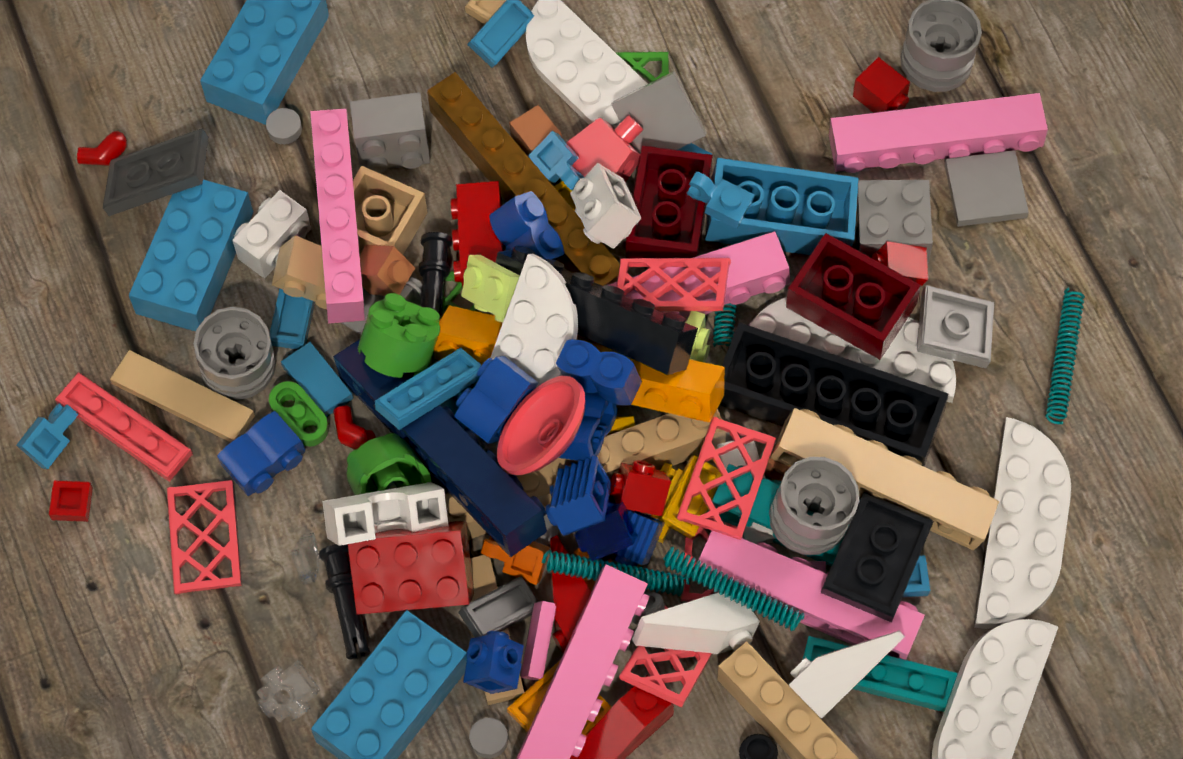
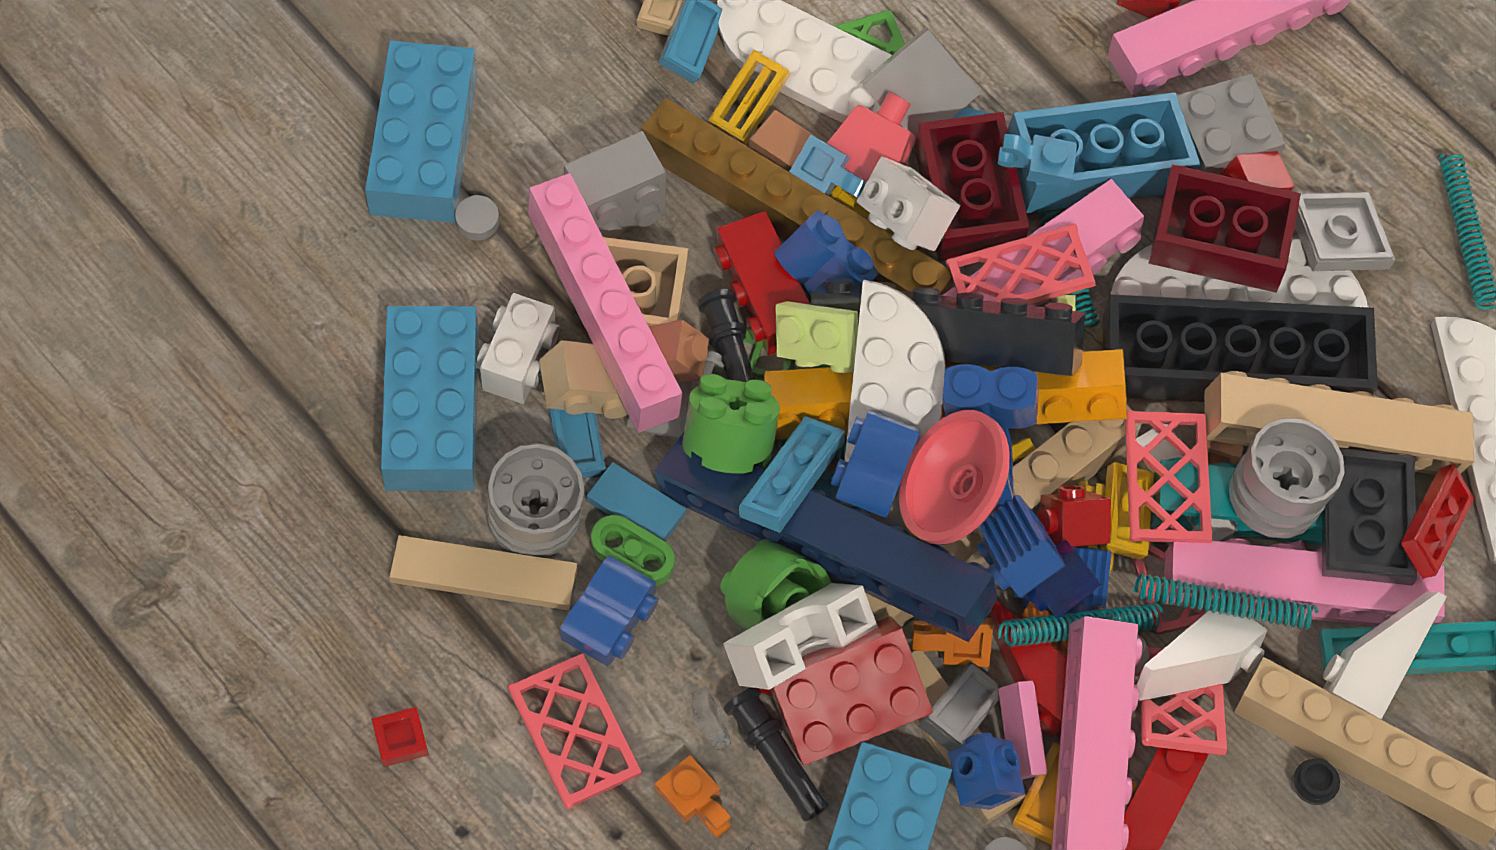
camera: 25 degrees left, 0 degrees up
dark azure plate [16,404,78,469] -> none
coral tile [55,372,193,482] -> none
red arm [77,131,127,166] -> none
dark grey tile [103,128,209,216] -> none
red arm [333,406,376,450] -> none
light grey tile [945,150,1029,227] -> none
none -> orange plate [654,755,731,838]
none -> yellow tile [708,50,791,145]
none -> red tile [1401,464,1474,579]

